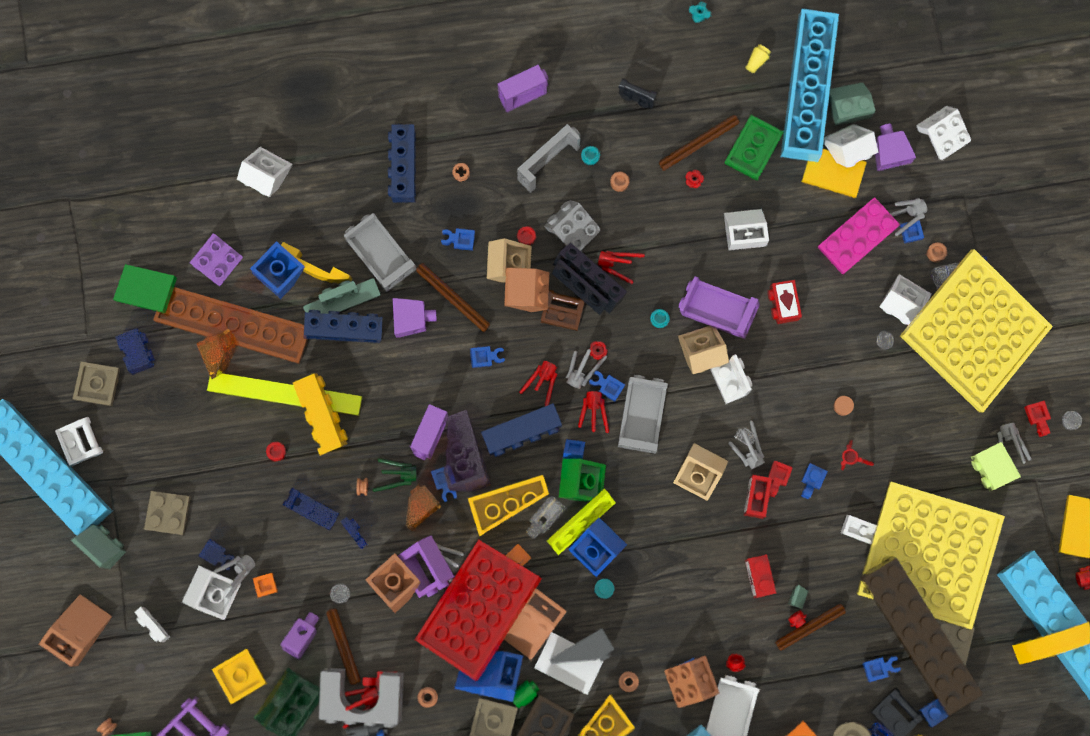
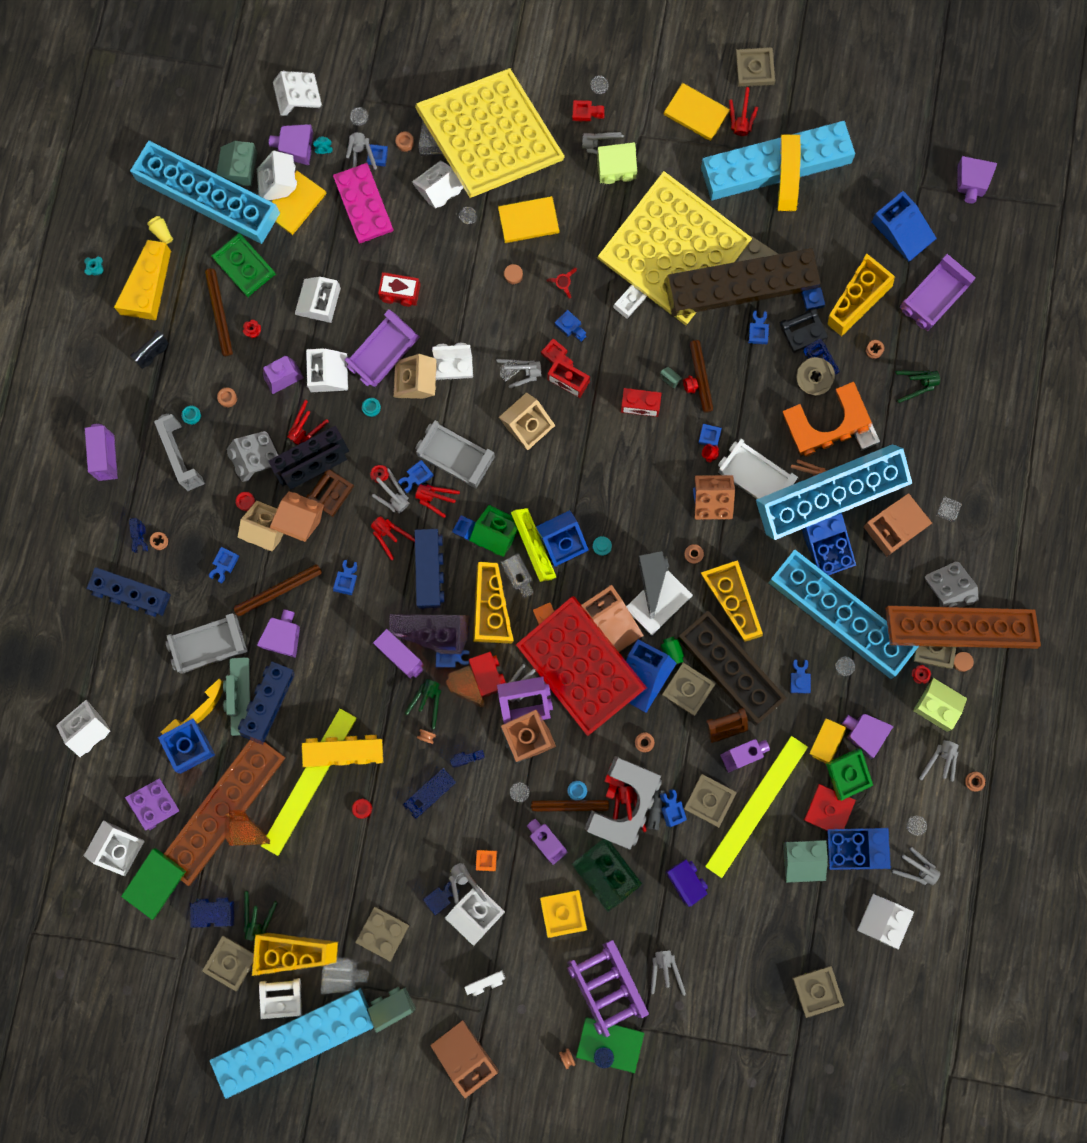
camera: 65 degrees left, 0 degrees up
none -> white slope [84,820,144,876]
none -> yellow wedge [114,240,171,320]
none -> clear blue plate [129,518,148,553]
none -> dark green plant [243,891,277,941]
none -> yellow wedge [252,933,338,976]
none -> medium lavender torso [263,356,304,394]
none -> white slope [306,349,348,392]
none -> teal plate [313,137,333,154]
none -> clear torso [321,956,368,994]
none -> clear plate [350,107,368,126]
none -> red brick [469,652,506,698]
none -> yellow tile [498,196,559,243]
none -> dark azure plate [568,781,587,800]
none -> blue plate [698,424,721,446]

